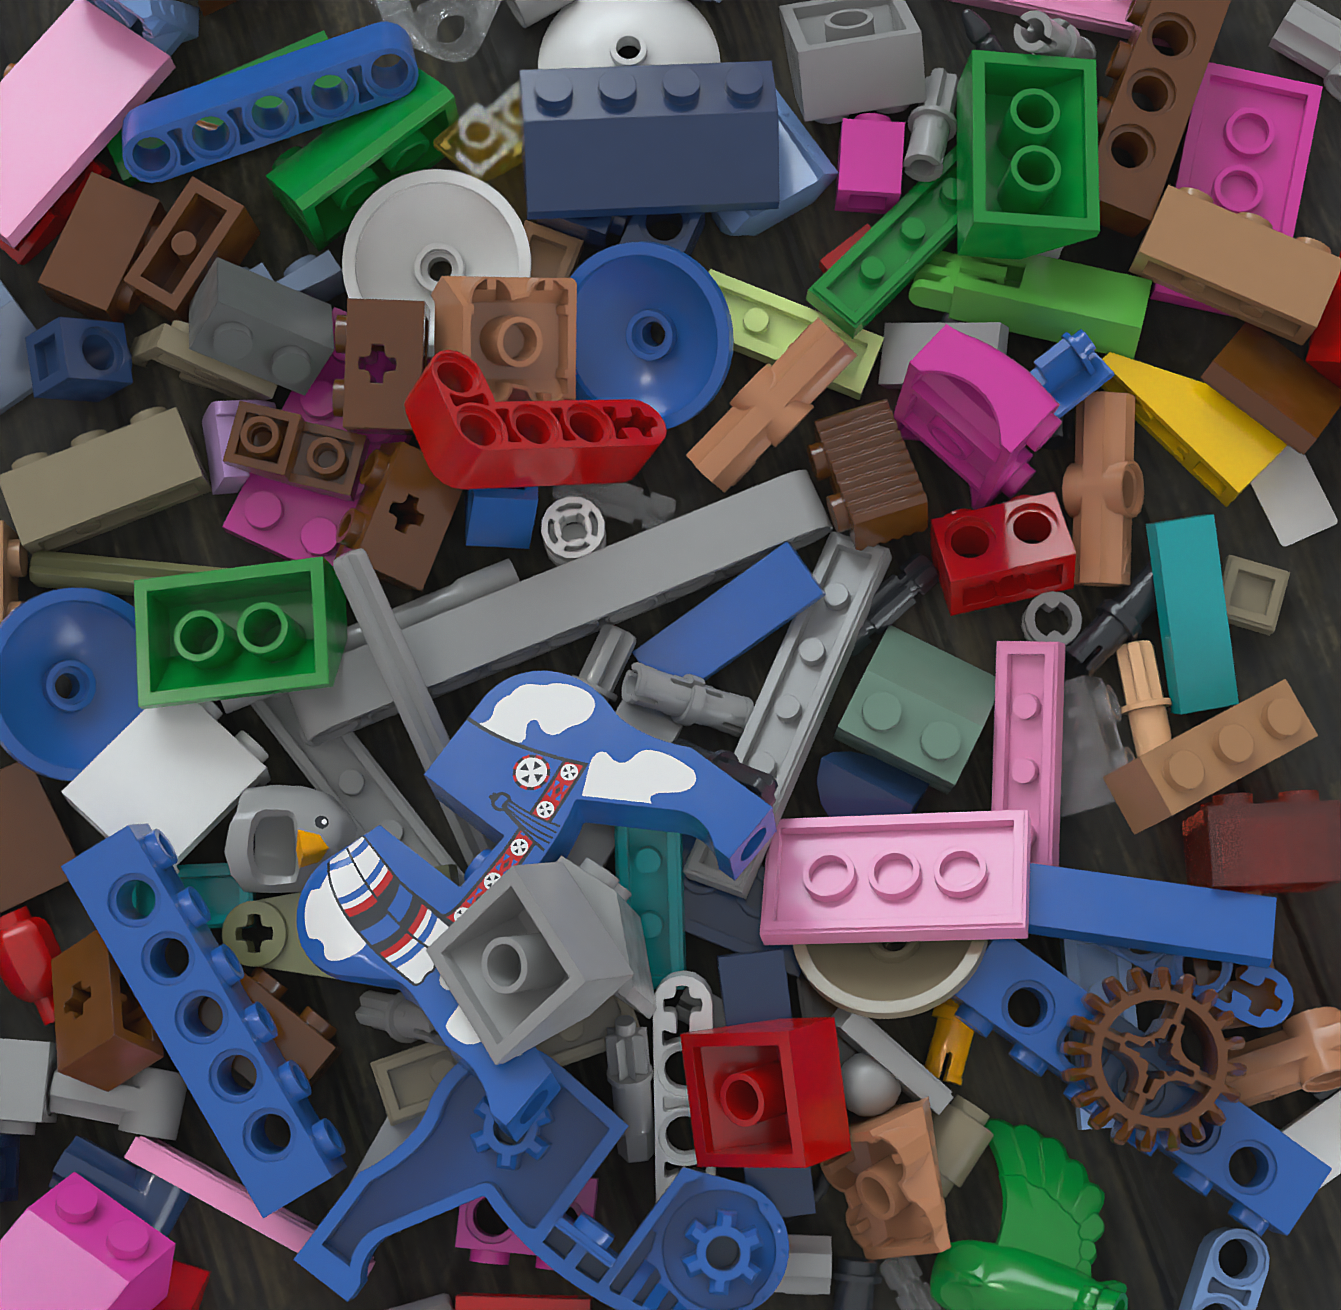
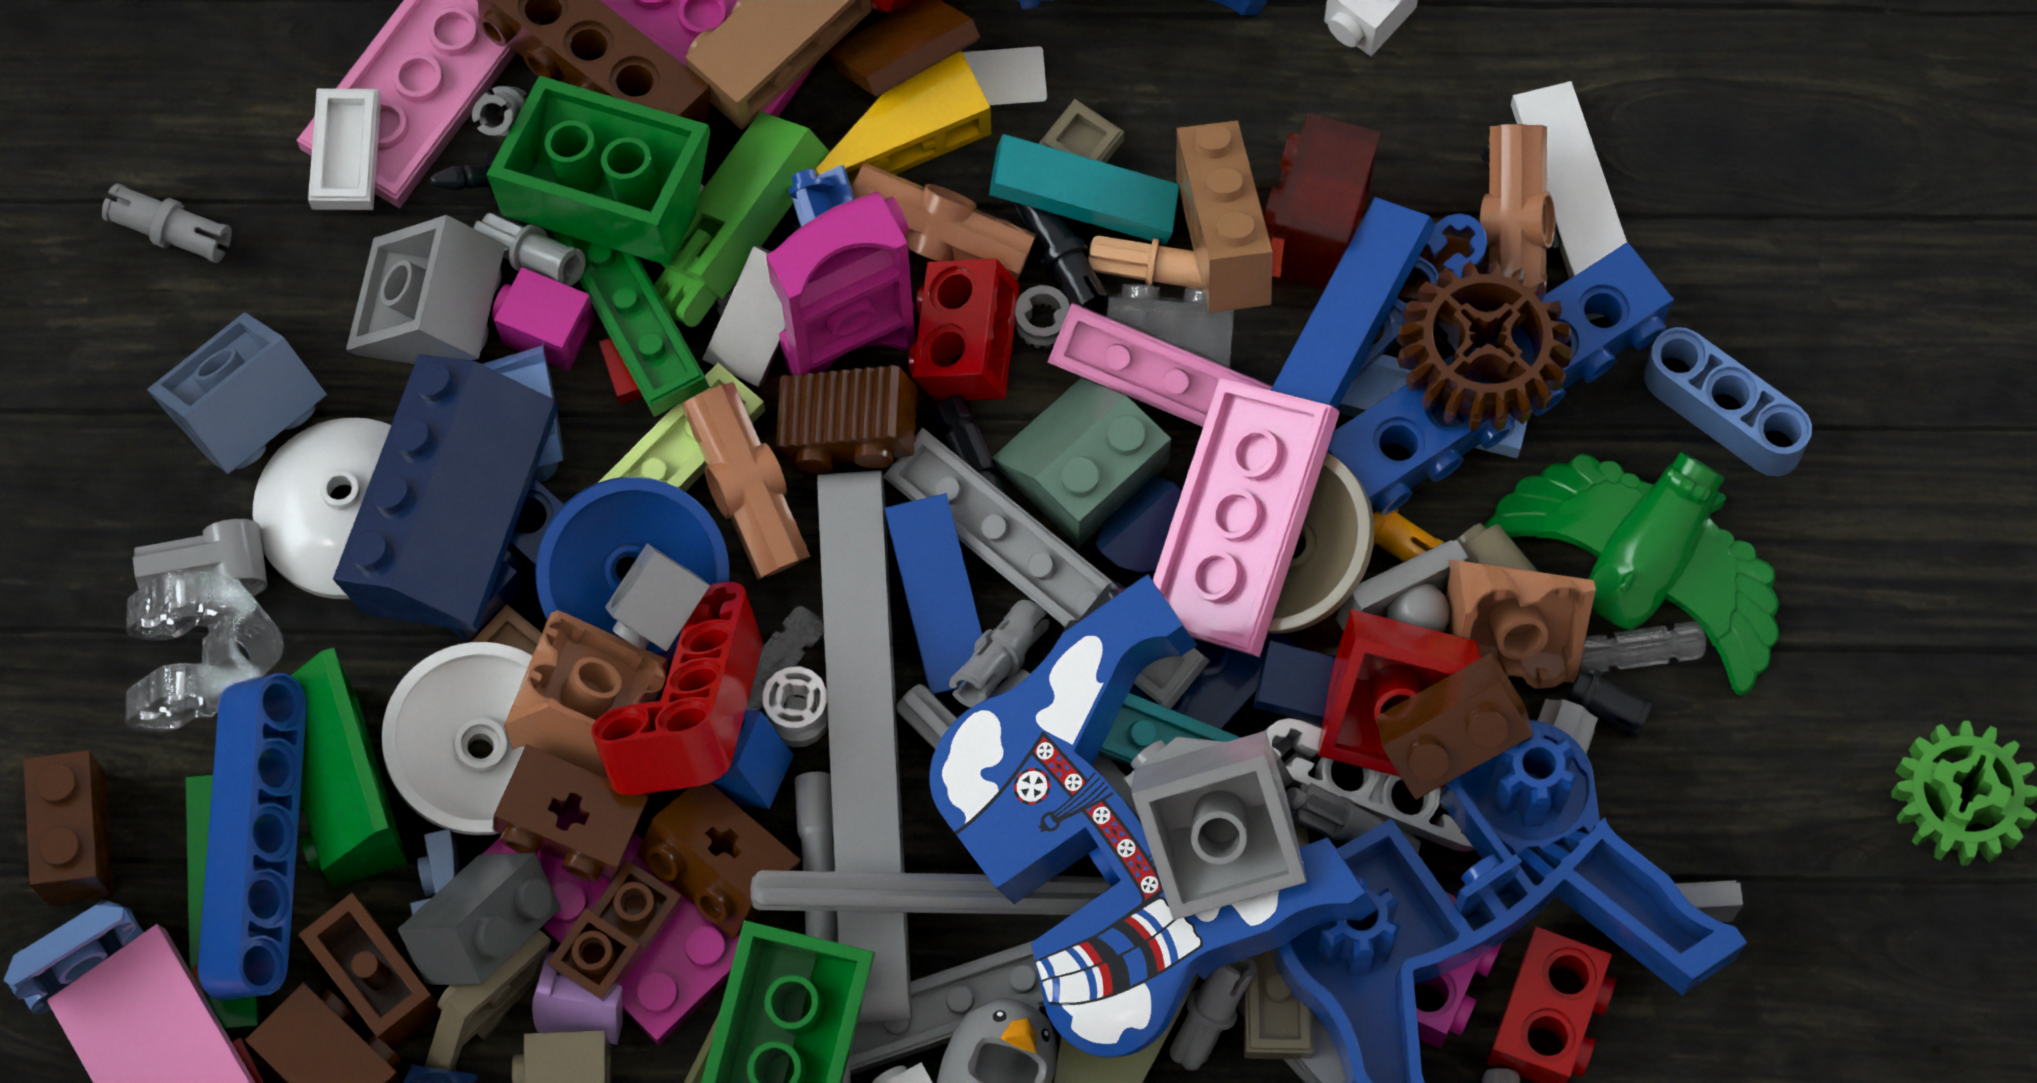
camera: 70 degrees left, 10 degrees down
clear yellow slope [434,81,523,182] -> none
none -> light grey brick [605,543,710,651]
none -> reddish brown brick [1376,652,1533,800]

